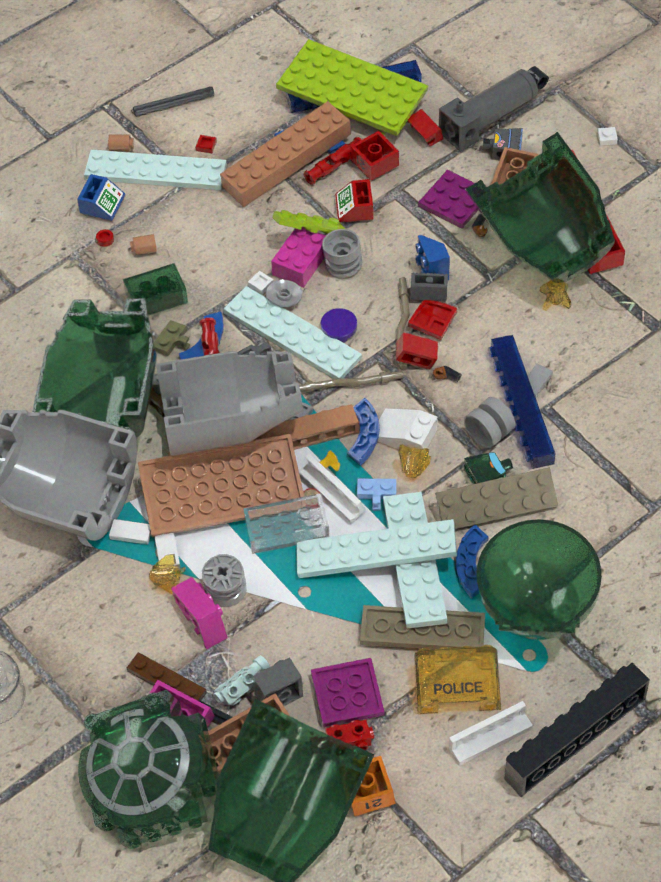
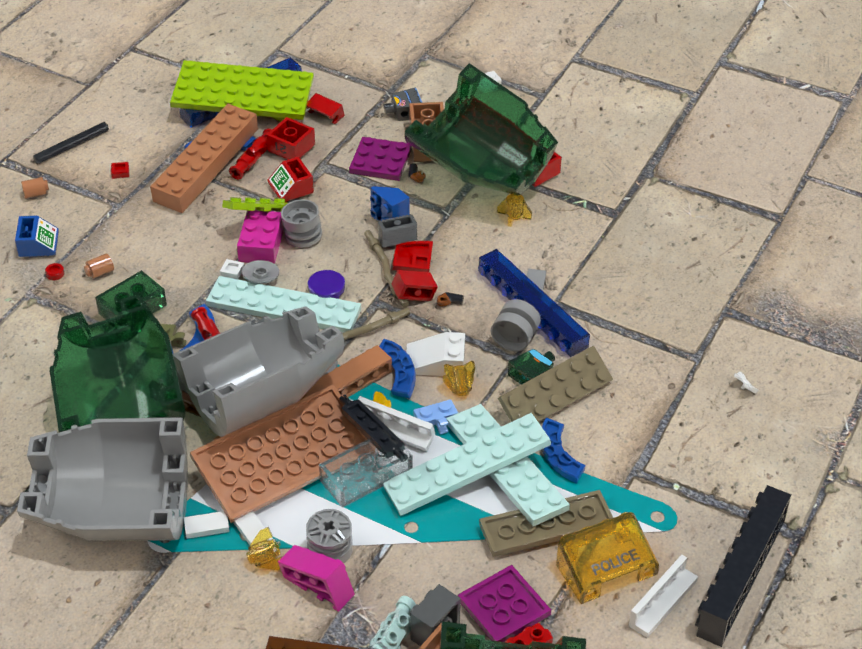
camera: 25 degrees left, 10 degrees down
light aqua plate [84,150,227,190] -> none
dark grey piece [439,66,549,152] -> none
clear green windscreen [476,519,602,640] -> none
none -> black plate [339,395,408,462]

